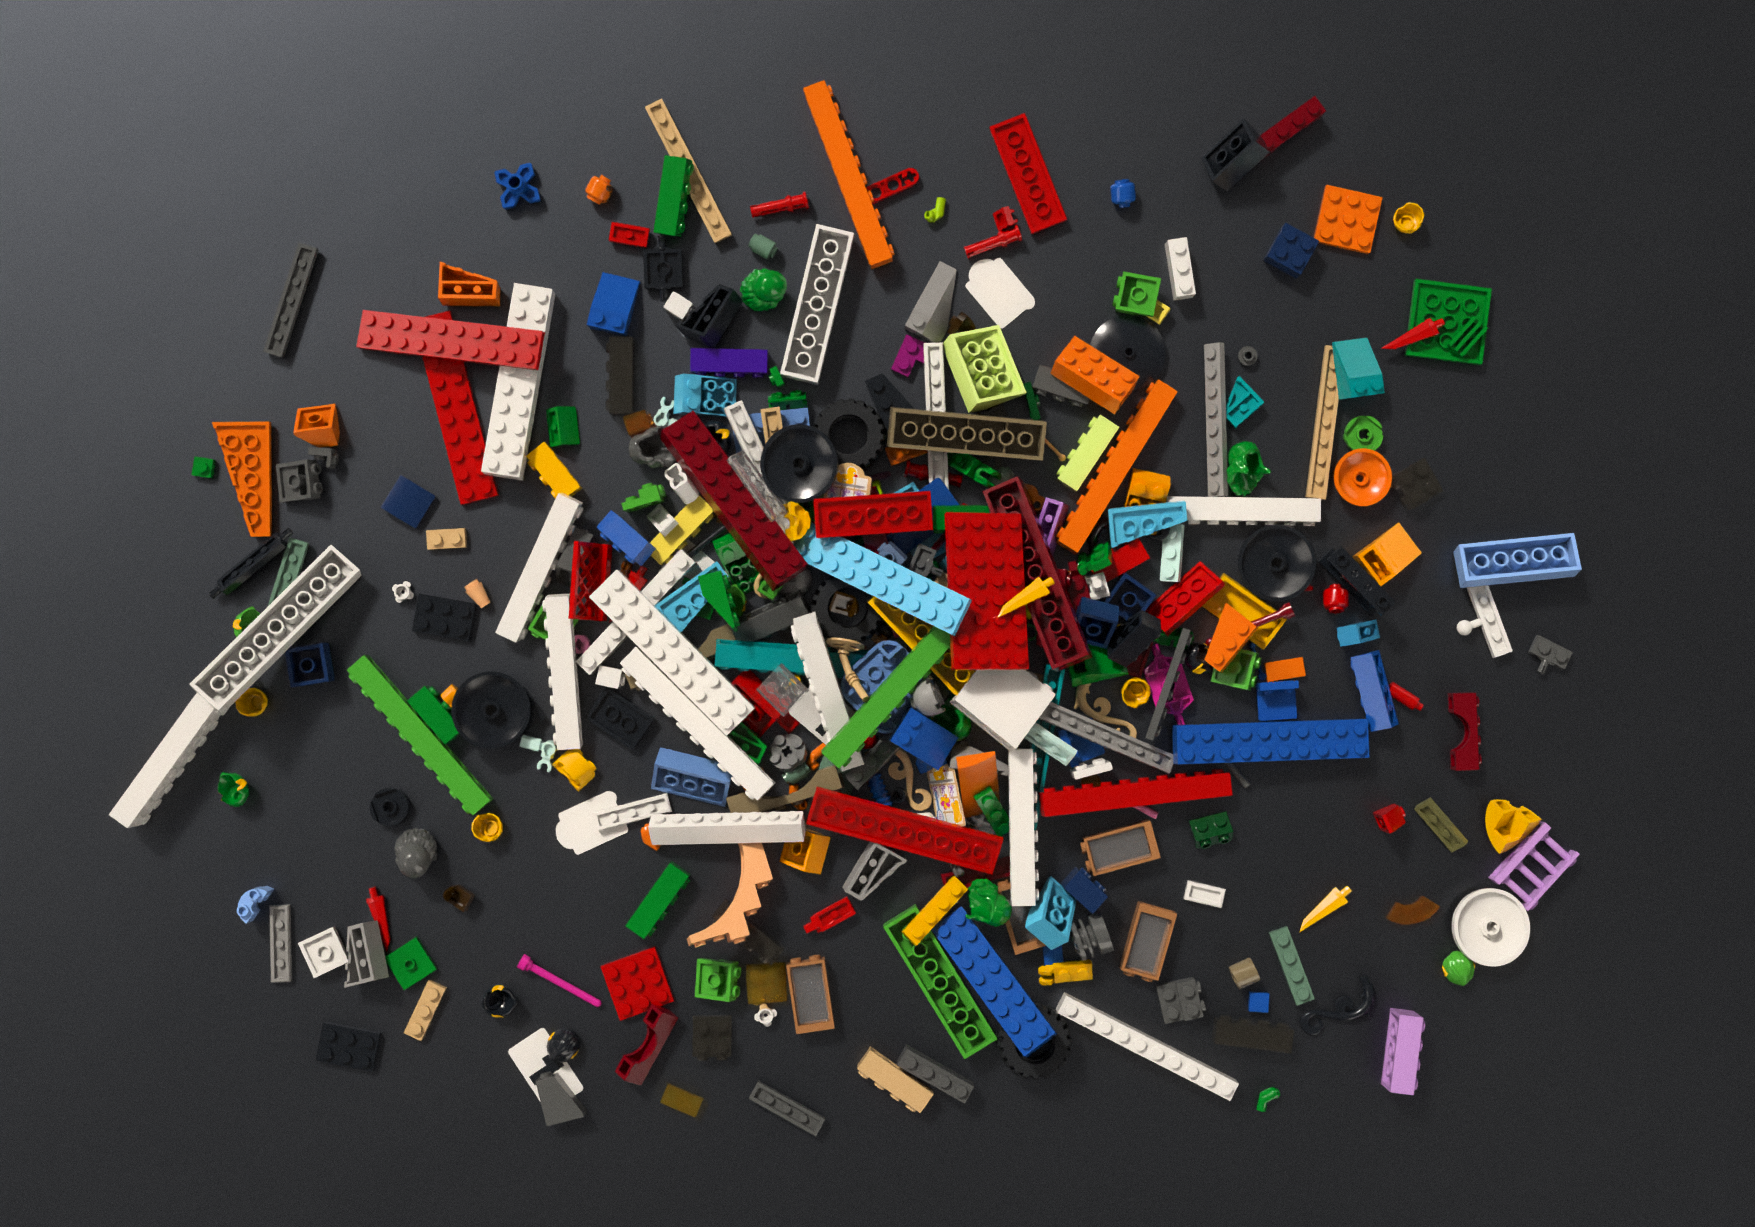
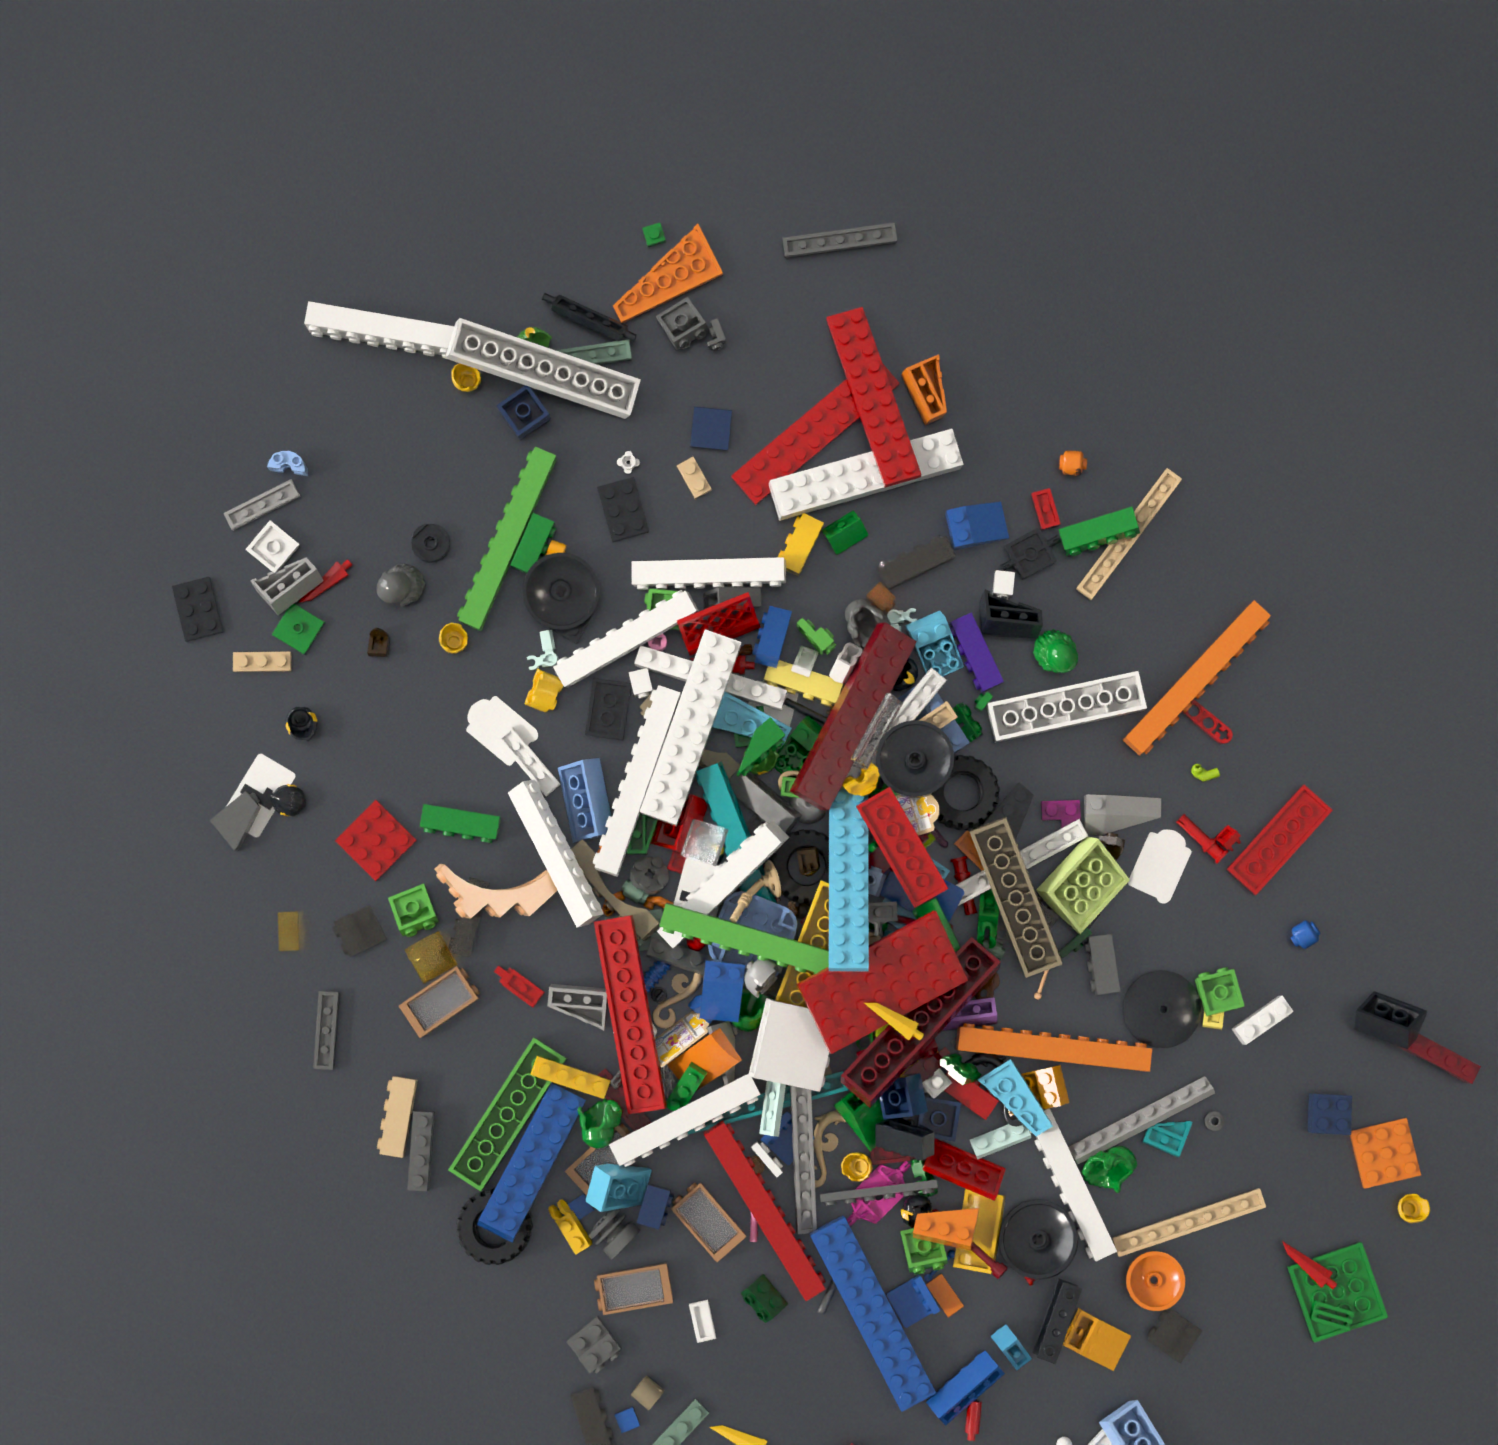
camera: 65 degrees right, 5 degrees down
green hair [218,772,249,807] -> none
orange slope [293,404,340,448] -> none
light nougat cone [464,579,490,608] -> none
blue plant [494,163,541,210] -> none
dark pink piece [517,954,602,1007] -> none
dark red arch [615,1004,678,1085] -> none
orange arm [640,823,661,851] -> none
sand green brick [748,233,778,260] -> none
red pin [750,191,809,218] -> none
white plate [754,1004,777,1027] -> none
light orange slope [779,829,831,874] -> none
orange brick [1050,336,1140,414] -> none
yellowish green brick [1056,415,1119,492] -> none
white brick [1056,992,1239,1101] -> none
red head [1323,584,1349,614] -> none
teal slope [1332,338,1385,400] -> none
bright green plate [1343,416,1383,451] -> none

